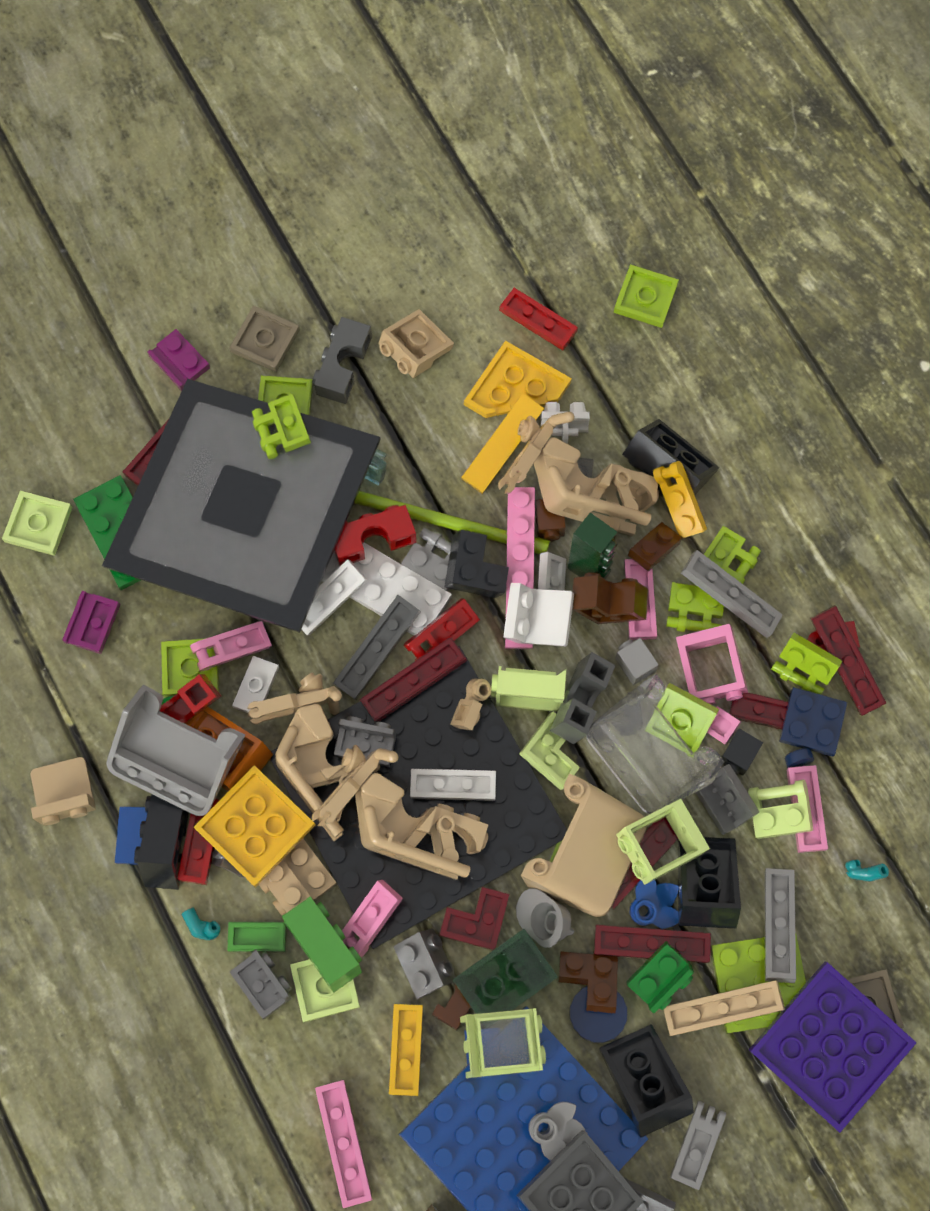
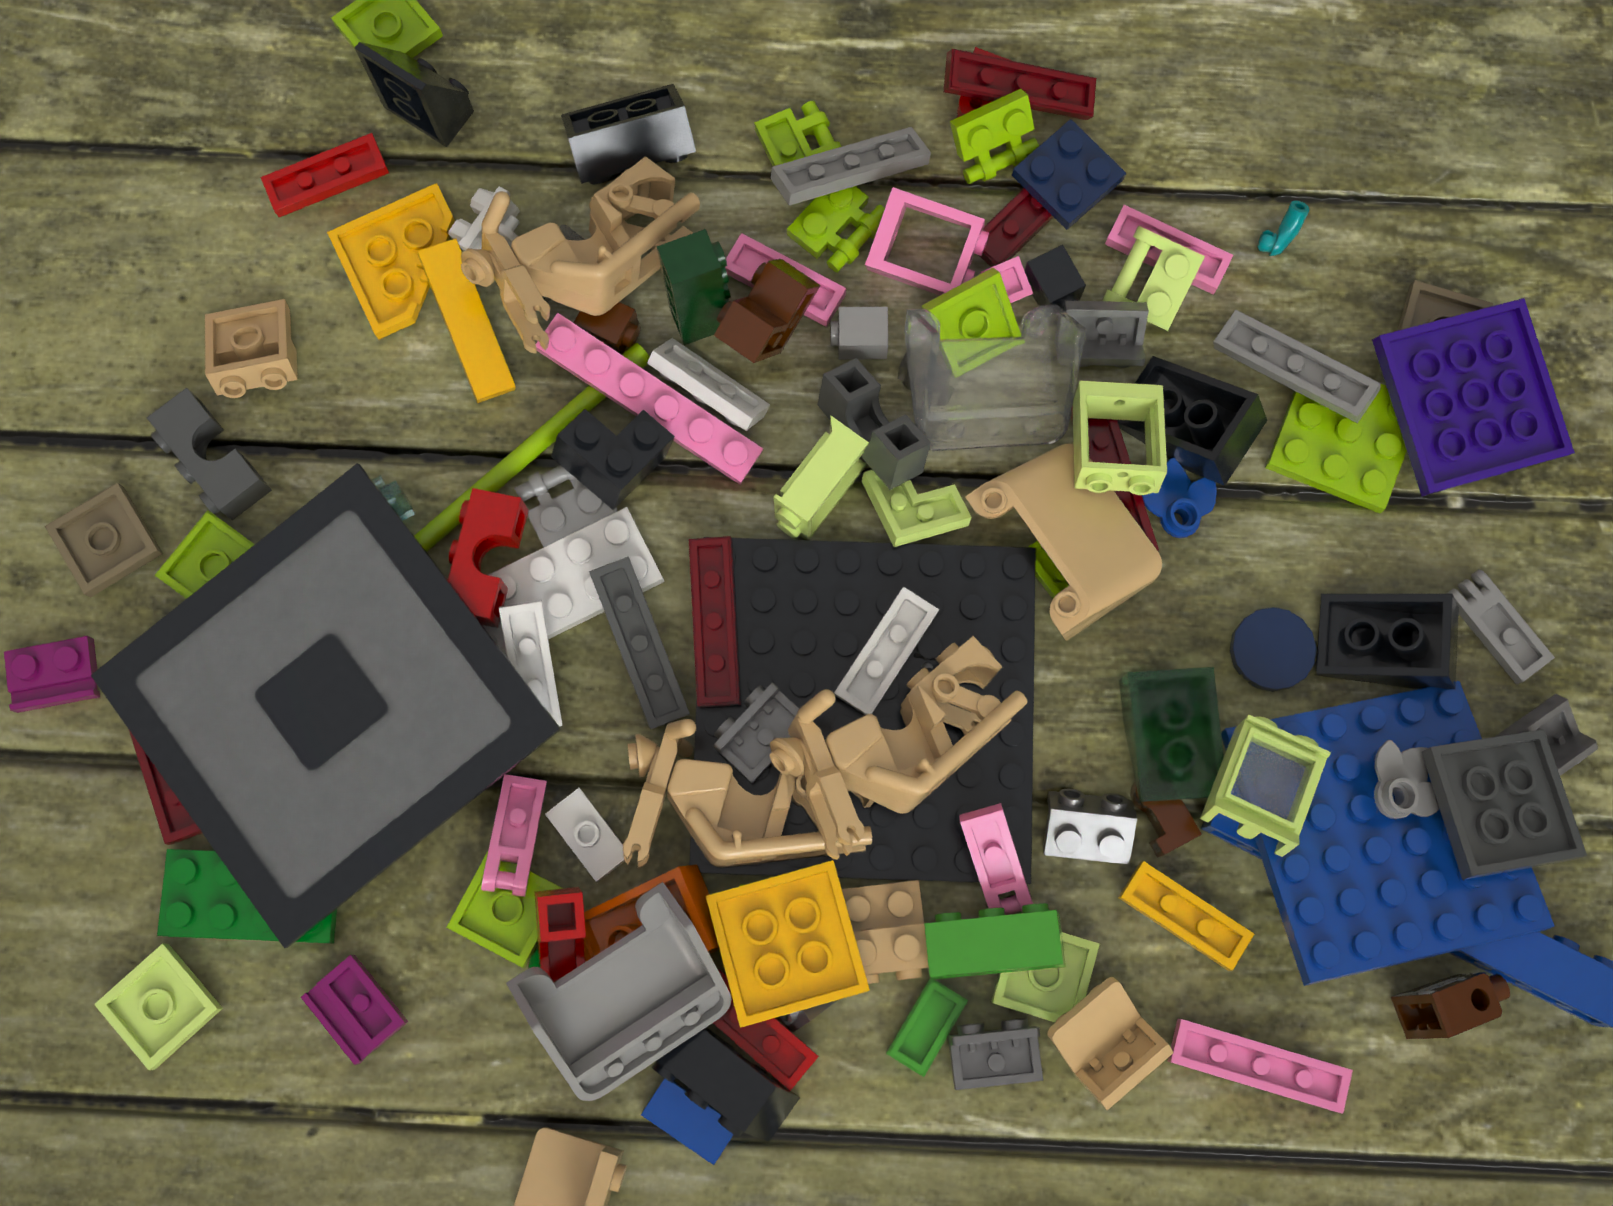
camera: 60 degrees left, 5 degrees up
teal arm [181,907,221,941] -> none
lime plate [252,393,311,459] -> none
red plate [404,598,480,661] -> none
dark red plate [439,887,510,951] -> none
tan plate [450,679,491,730] -> none
white bracket [503,583,574,647] -> none
light grey piece [516,889,574,948] -> none
reddish brown plate [558,951,618,1013] -> none
dark red plate [594,925,711,963] -> none
green bracket [626,941,694,1014] -> none
reddish brown plate [628,522,683,572] -> none
yellow plate [653,461,707,538] -> none
tan plate [664,980,785,1036] -> none
dark blue tile [784,748,814,768] -> none
none -> black slope [355,42,474,147]
none -> tan bracket [1047,977,1174,1110]

